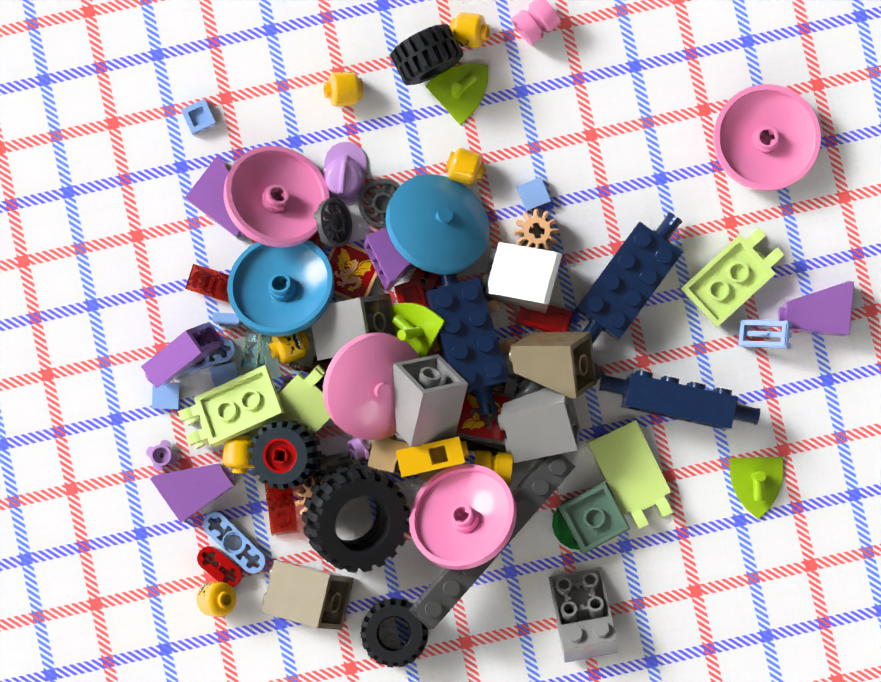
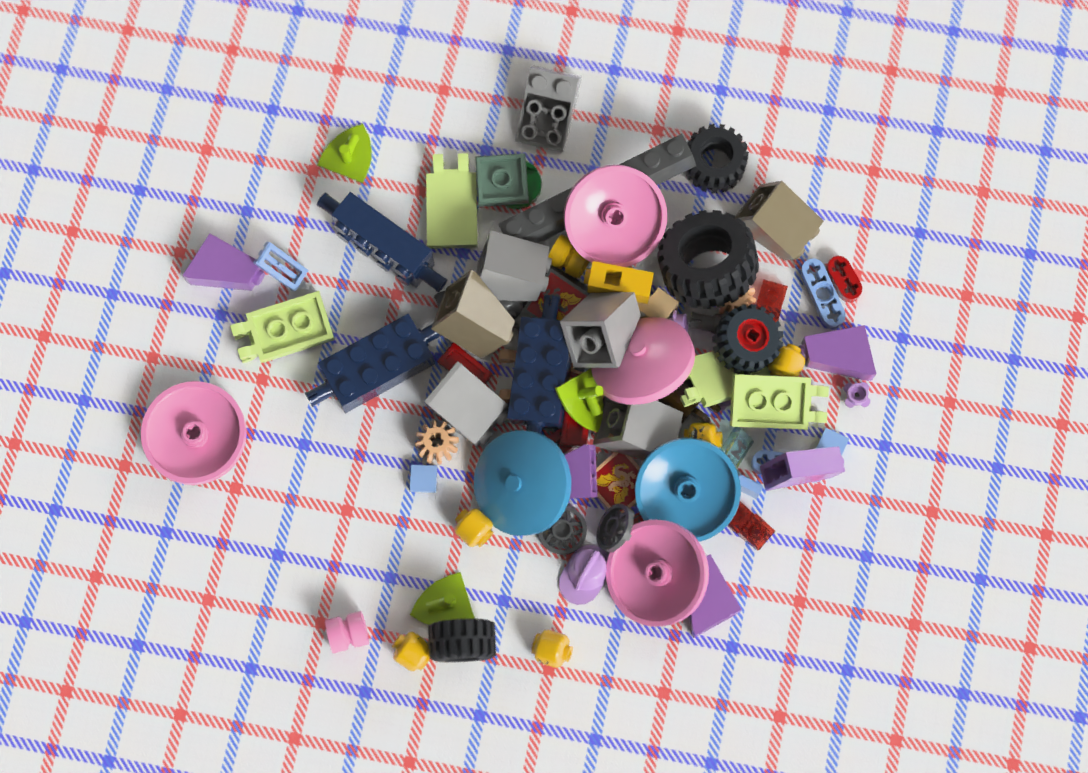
camera: 160 degrees left, 10 degrees down
light blue tile [181,99,216,135] -> none
yellow head [196,581,237,617] -> none
light blue tile [210,361,240,387] -> none

